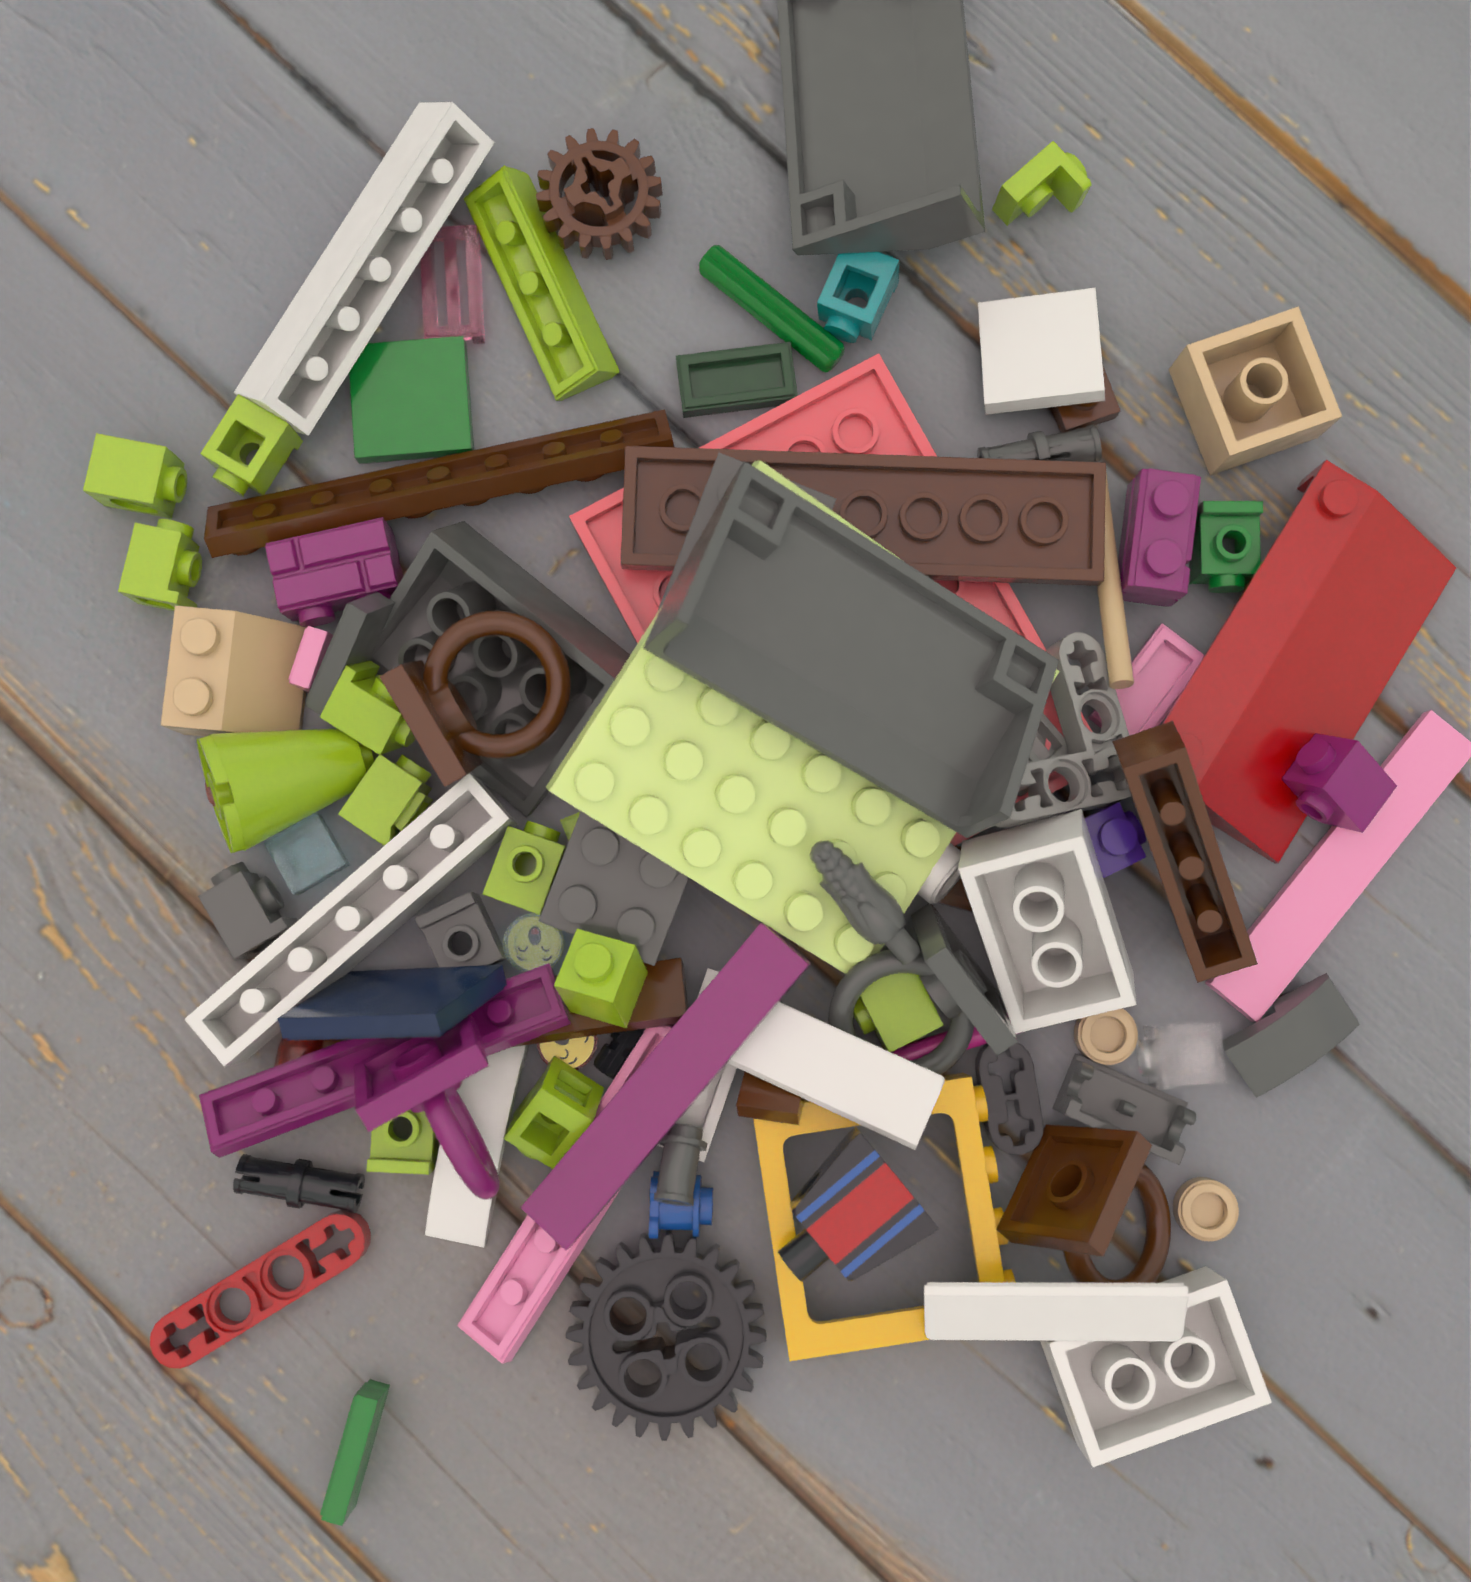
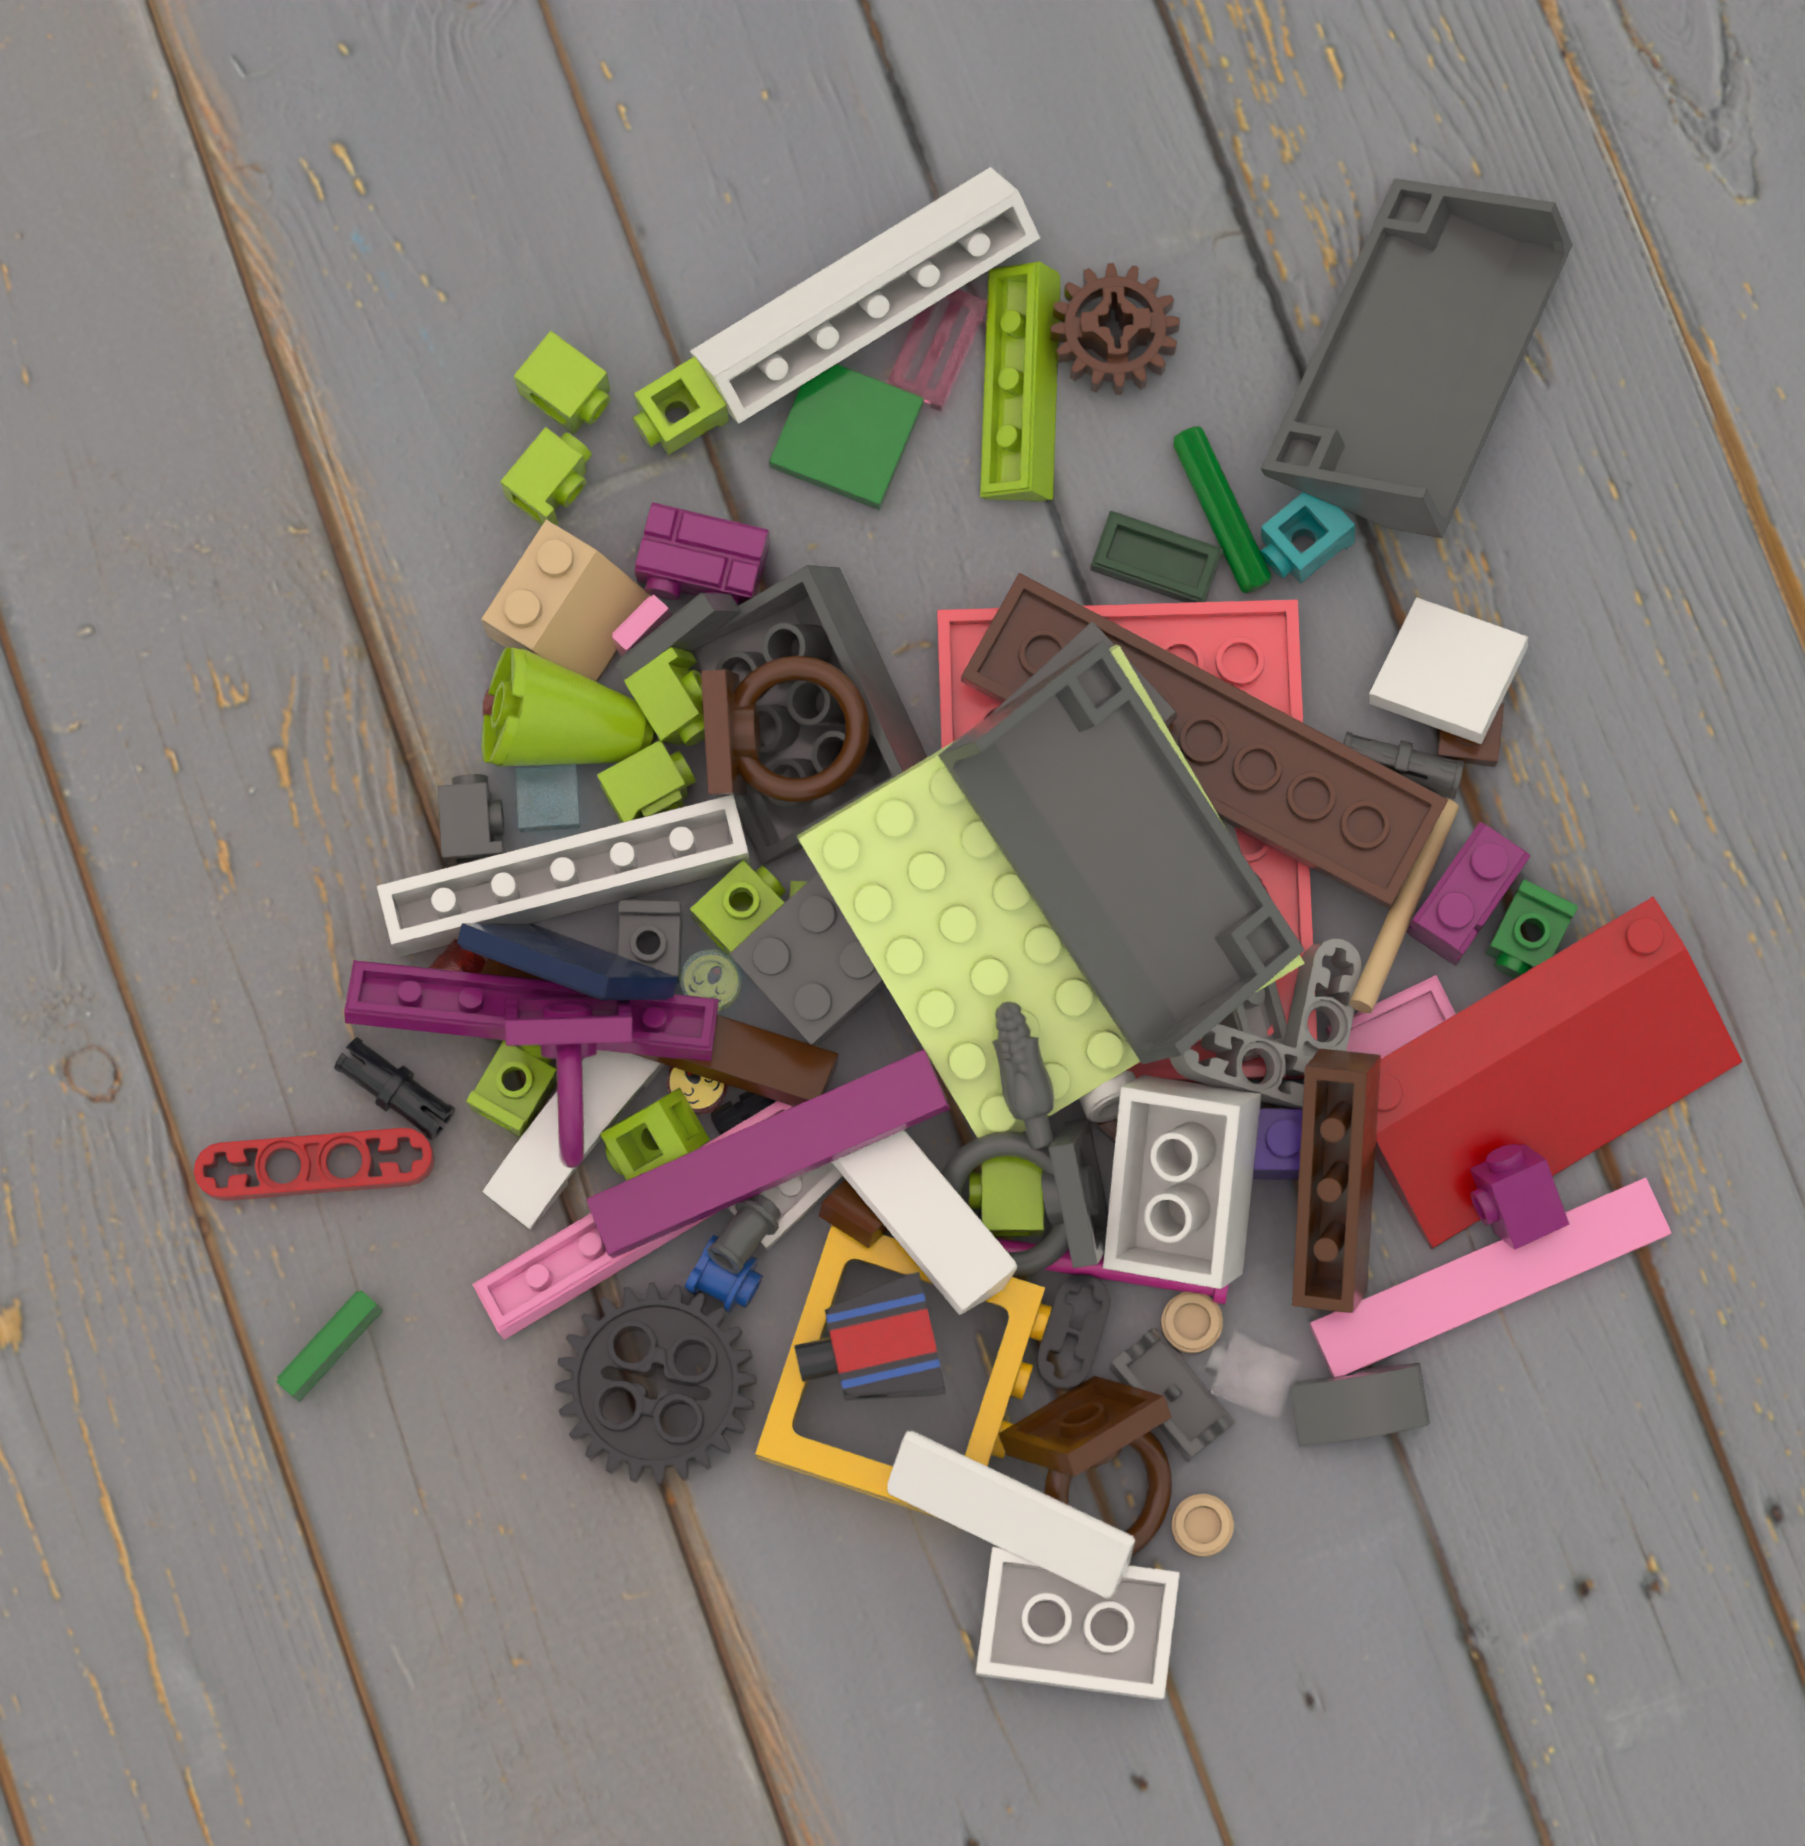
camera: 30 degrees right, 5 degrees down
reddish brown plate [204,409,674,558] -> none
lime brick [554,929,648,1029] -> none
lime bracket [992,141,1092,226] -> none
tan brick [1168,306,1342,476] -> none

